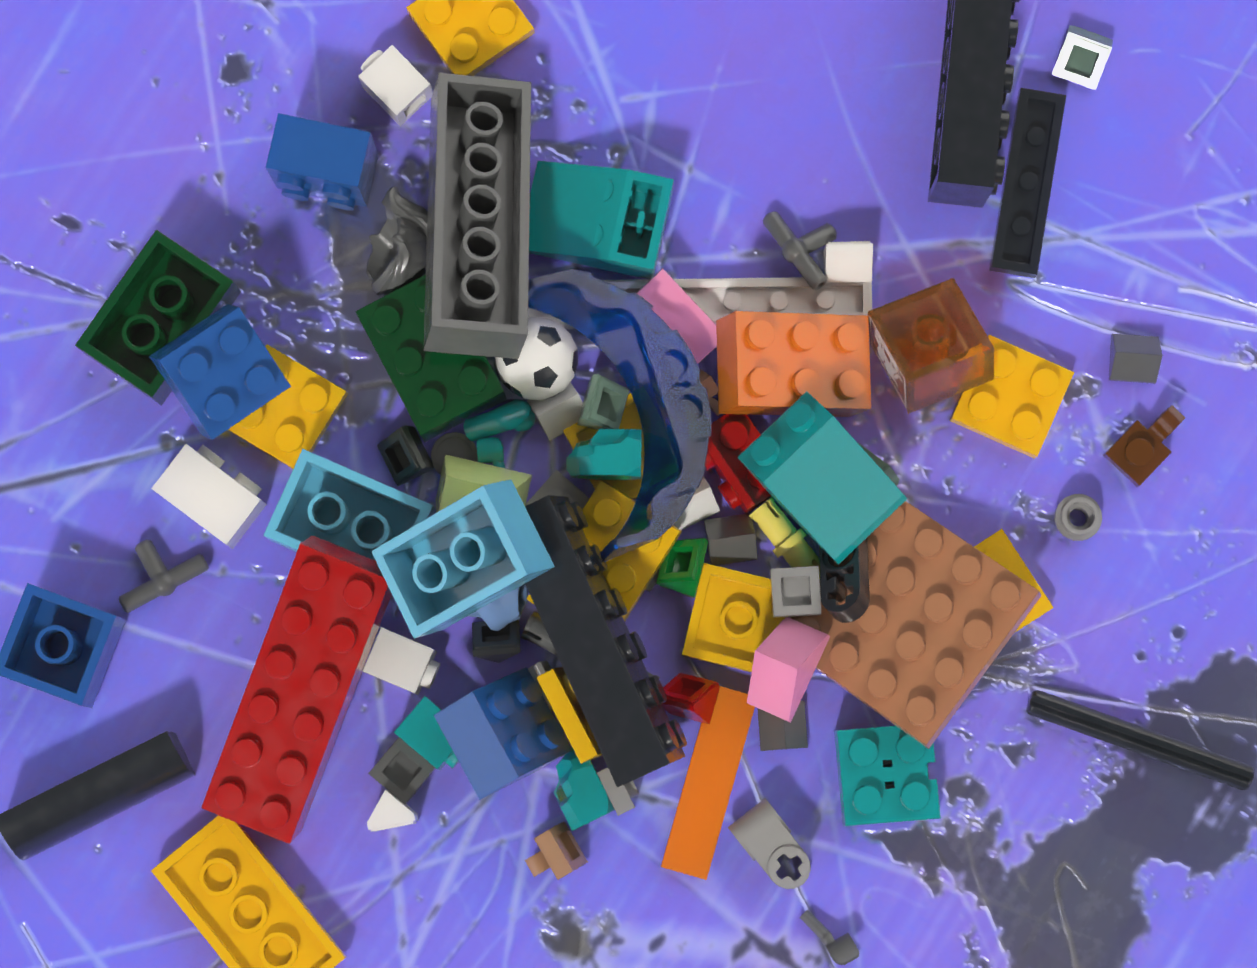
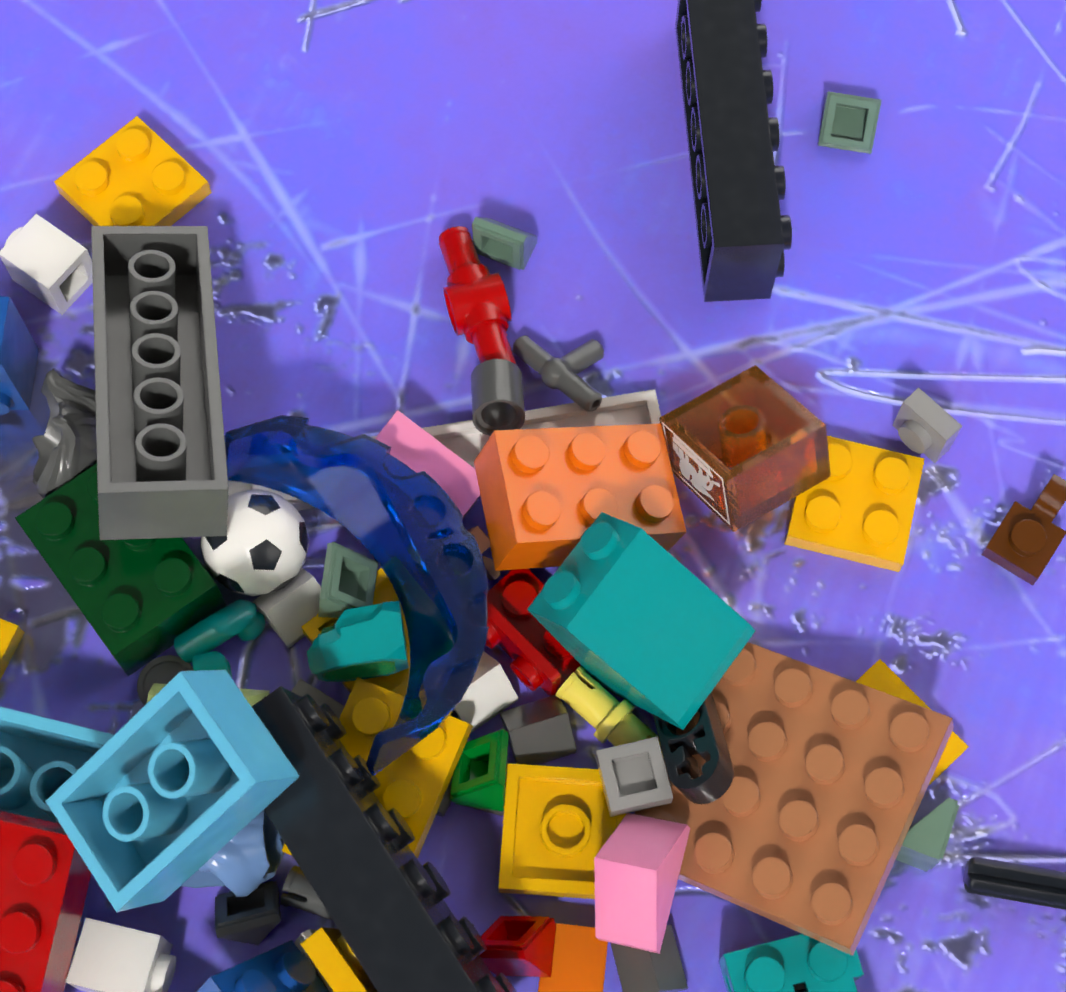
camera: 10 degrees left, 15 degrees down
pearl dark grey slope [377,425,435,486] -> none
teal slope [529,161,674,279] -> none
white slope [823,241,873,283] -> none
black plate [989,88,1066,278] -> none
light grey plate [1054,494,1102,541] -> none
dark grey slope [1109,334,1163,384] -> none
none -> red pin [438,226,516,364]
none -> dark grey beam [471,359,525,436]
none -> sand green slope [472,217,537,270]
none -> light grey plate [892,387,962,463]
none -> sand green slope [896,798,959,872]

